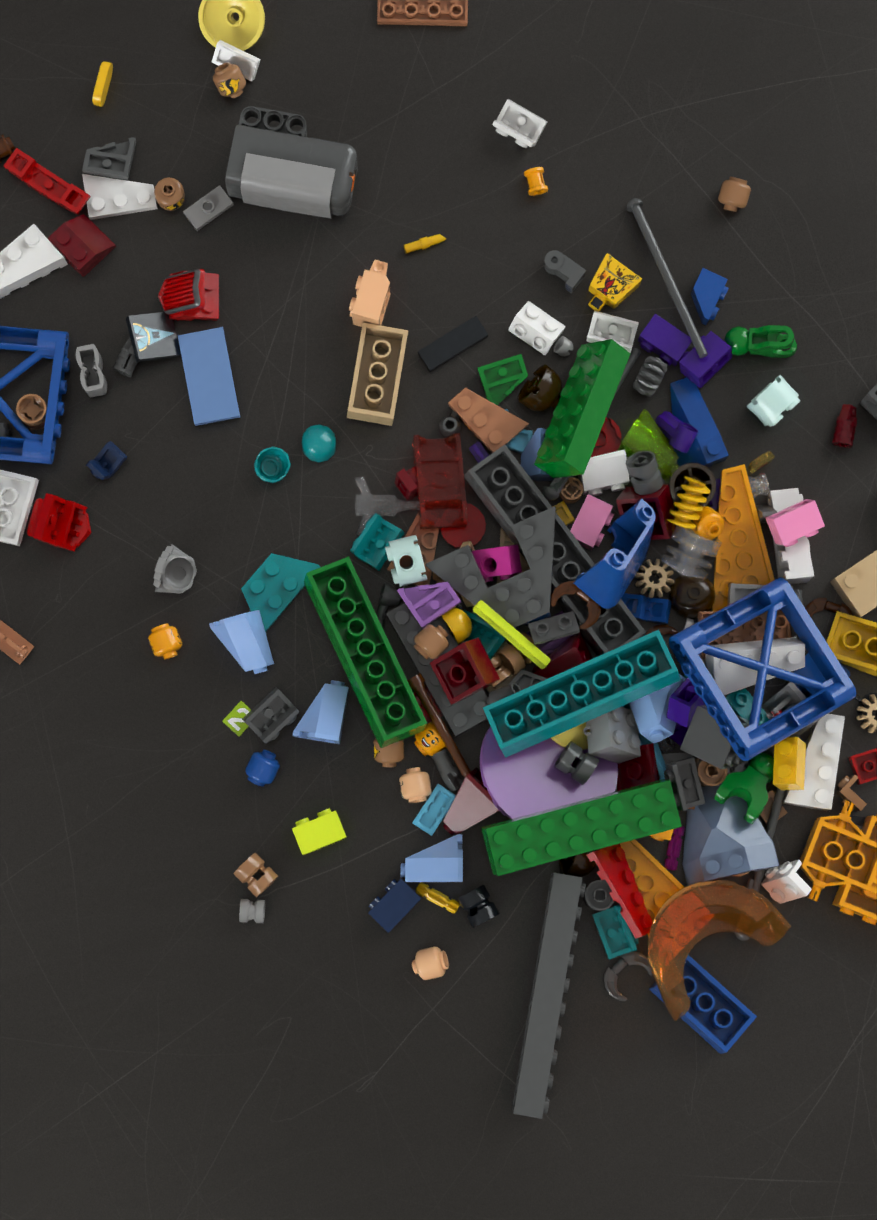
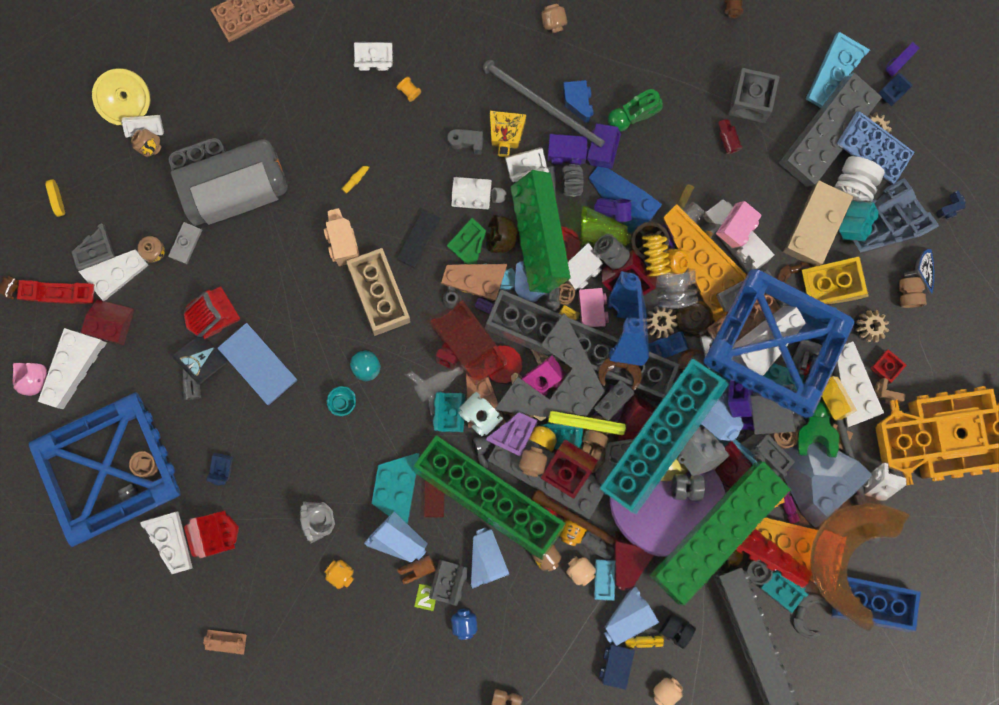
camera: 30 degrees left, 0 degrees up
light grey brick [76,344,107,398] -> none
neon yellow brick [292,808,347,855] -> none
light aqua brick [746,375,801,427] -> none
none -> dark orange hinge [397,555,436,584]
none -> clear red tile [424,480,445,518]

